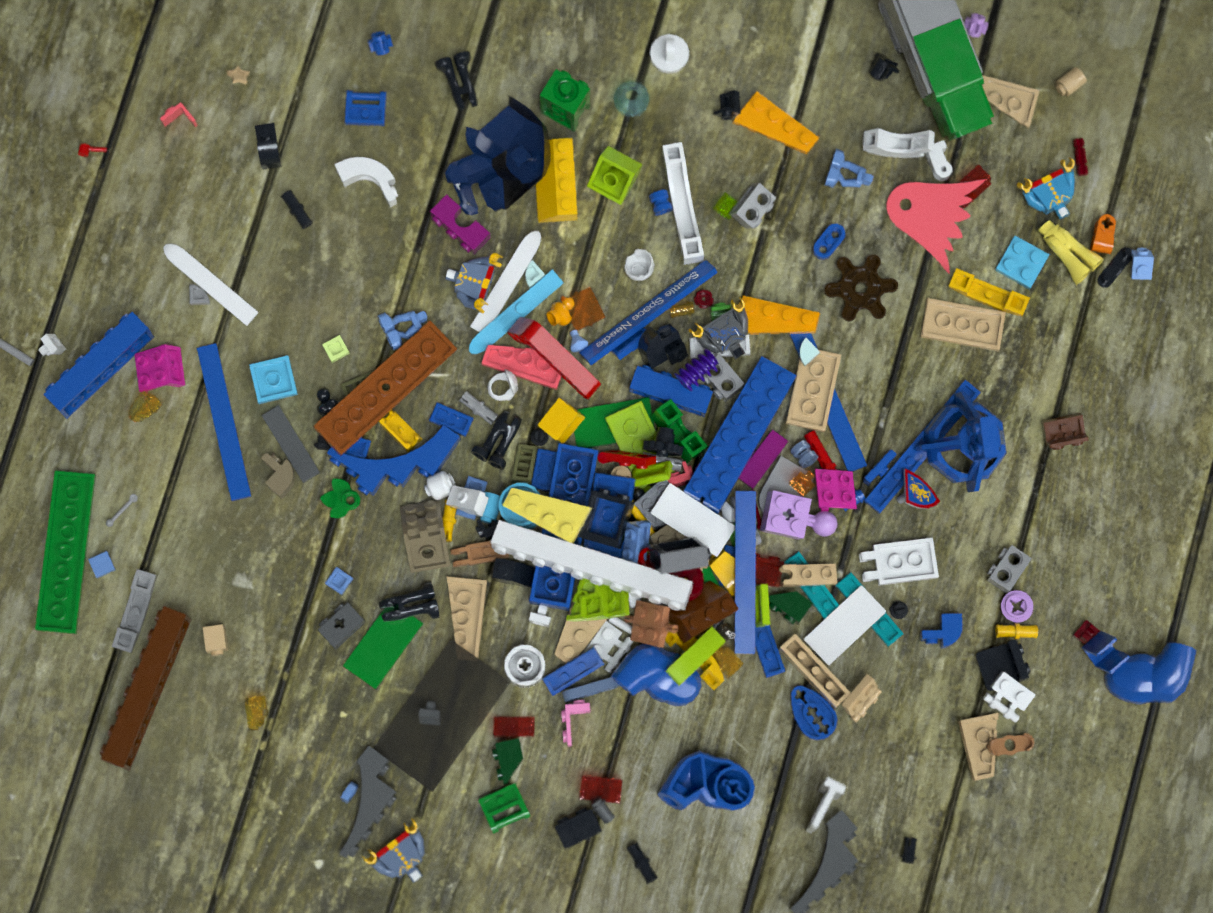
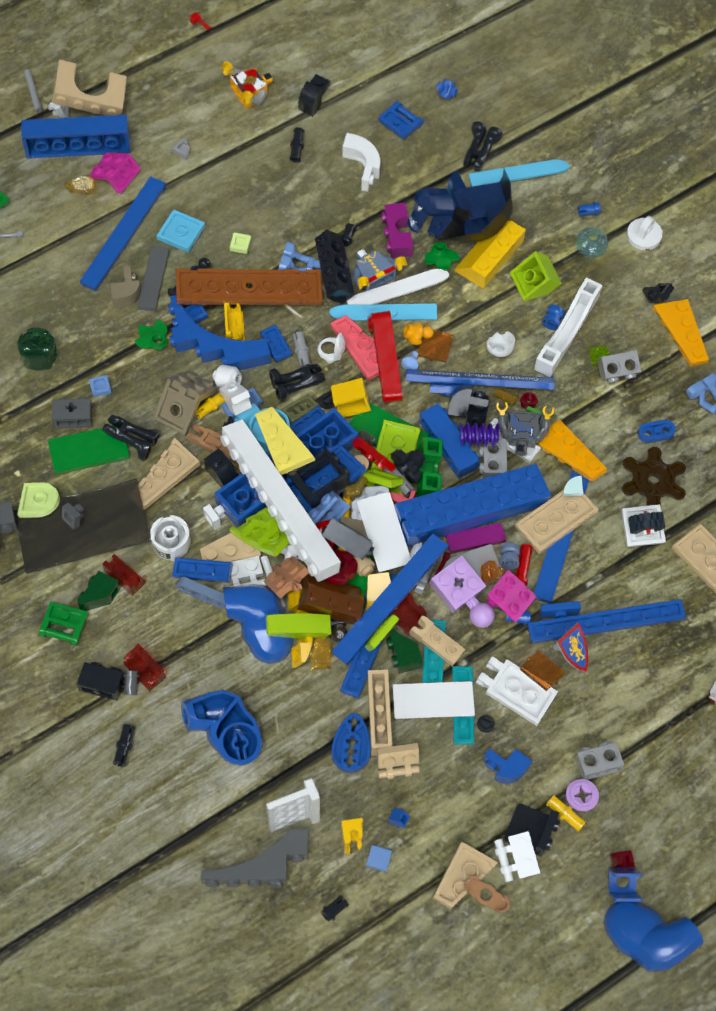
camera: 40 degrees right, 15 degrees down
coral bracket [160,102,198,127] -> none
white piece [164,244,259,326] -> none
tan piece [227,66,250,84] -> none
light aqua tile [525,260,545,288] -> none
green torso [540,69,590,132] -> none
bright pink bracket [561,700,590,747] -> none
blue plate [915,392,1007,493] -> none
none -> clear green brick [17,327,57,371]
none -> yellowish green tile [18,482,60,518]
none -> tan arch [51,59,127,116]
none -> torso [221,61,273,109]
none -> black brick [315,229,355,304]
none -> black pin [341,223,356,246]
none -> yellow hinge [341,818,363,854]
none -> clear yellow arm [344,476,368,500]
none -> clear smoke tile [358,429,376,446]
none -> medium blue tile [366,845,392,872]
none -> blue piece [388,808,410,828]
none -> green plate [424,242,460,271]
none -> medium azure piece [468,160,570,187]
none -> clear orange piece [519,650,565,692]
none -> blue pin [578,201,601,217]
none -> plate [621,504,666,548]

